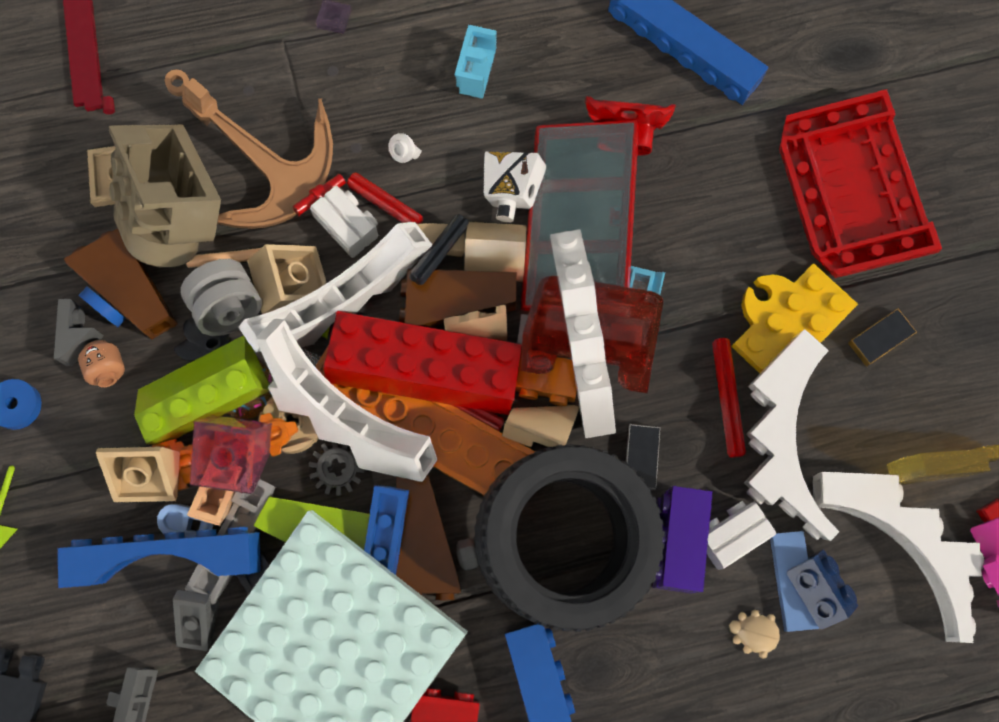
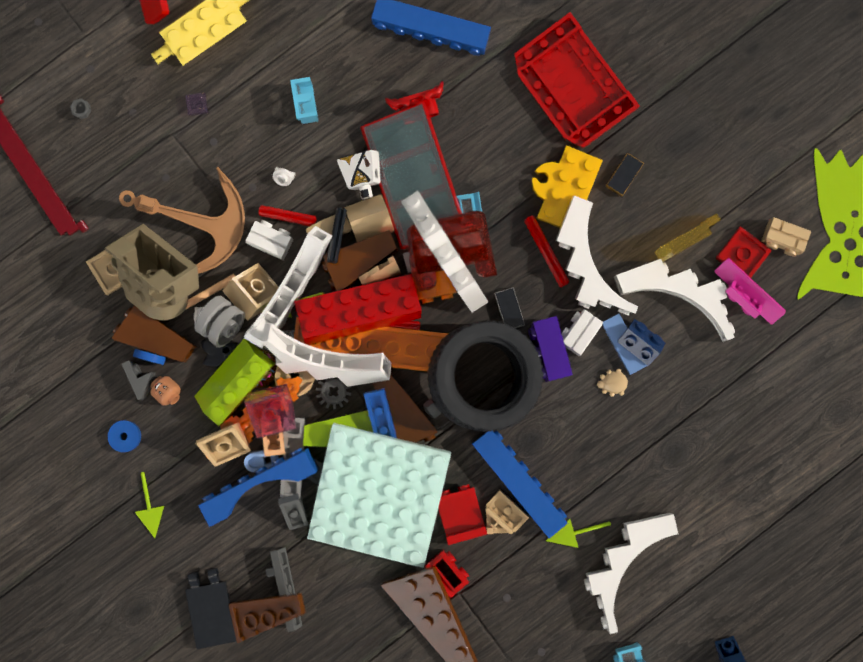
camera: 20 degrees left, 10 degrees up
red bar [292,174,346,216] -> none
tan slope [502,405,579,447] -> none

